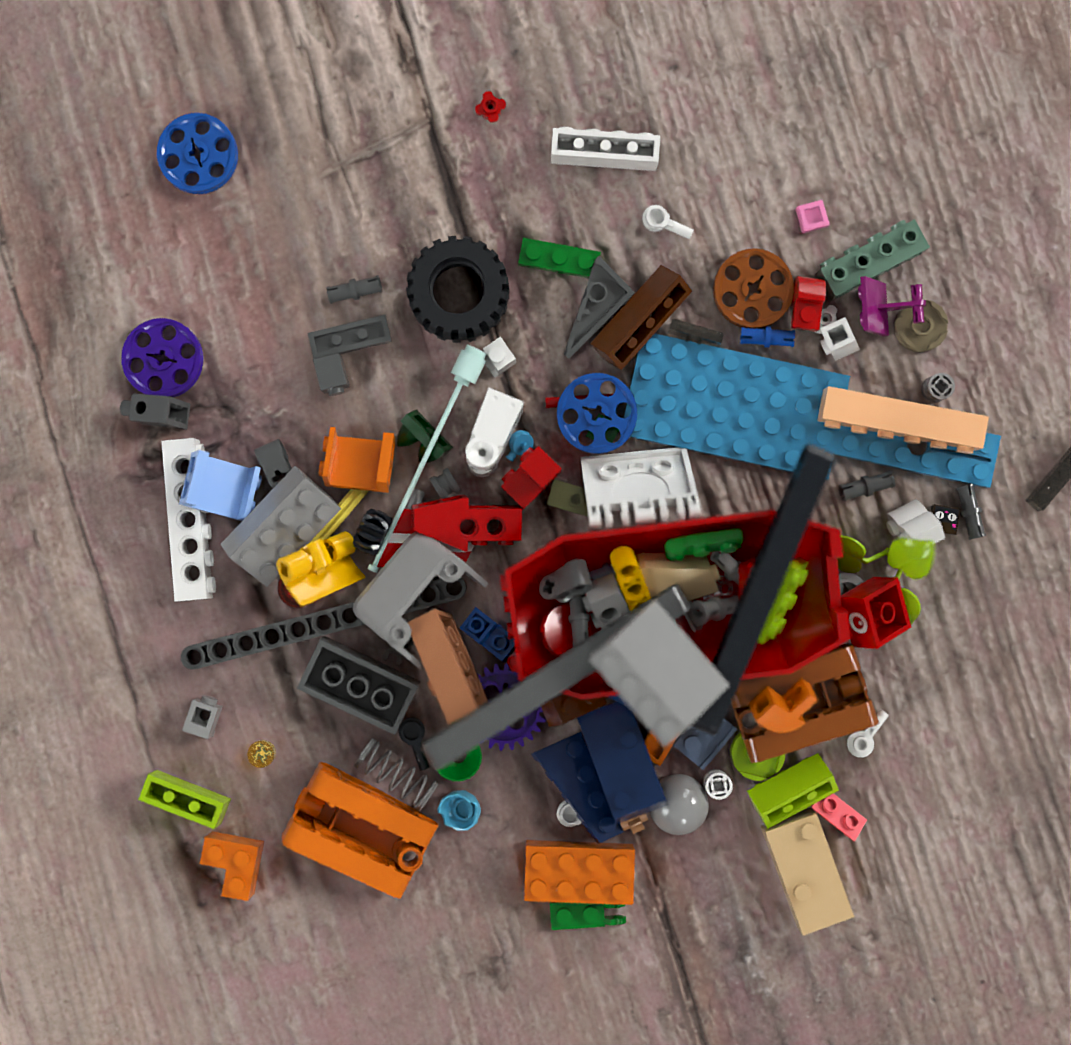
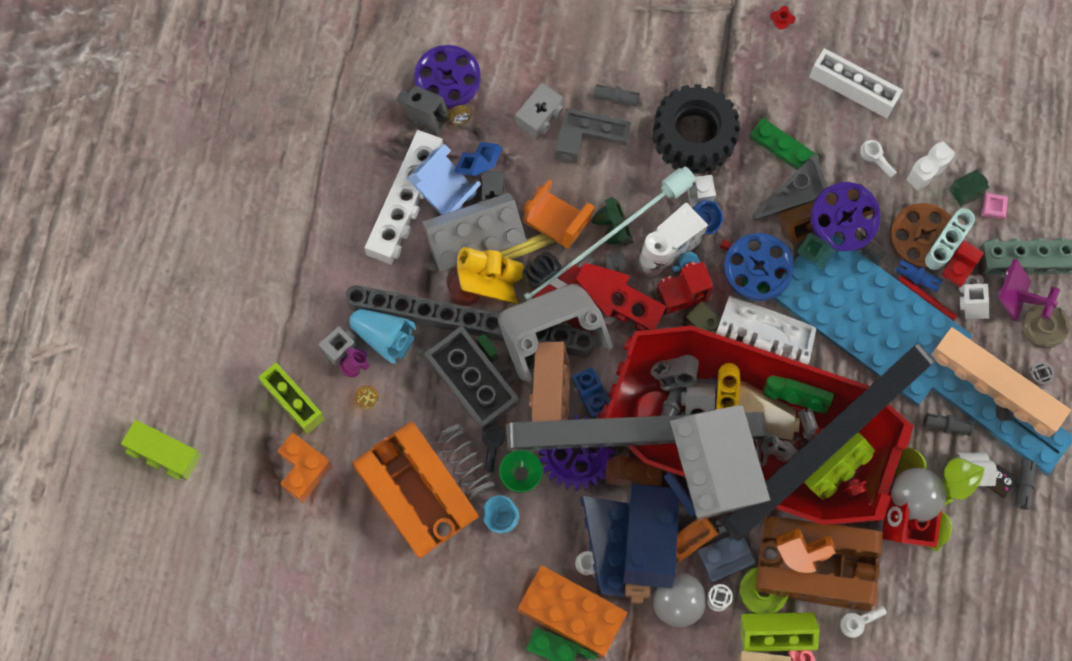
camera: 20 degrees right, 15 degrees down
none -> lime brick [121,419,202,480]
none -> magenta brick [339,347,370,378]
none -> medium azure cone [349,309,416,363]
none -> clear yellow tile [448,105,472,125]
none -> blue slope [454,142,502,176]
none -> green tile [477,334,498,363]
none -> light grey brick [515,83,564,139]
none -> blue hair [692,200,723,235]
none -> clear green brick [797,233,834,270]
none -> dark purple wedge [811,182,881,252]
none -> red plate [842,478,867,498]
none -> light grey piece [890,468,946,523]
none -> red bar [898,275,958,321]
none -> white brick [906,142,955,191]
none -> light aqua beam [925,208,975,270]
none -> clear green brick [949,169,989,207]

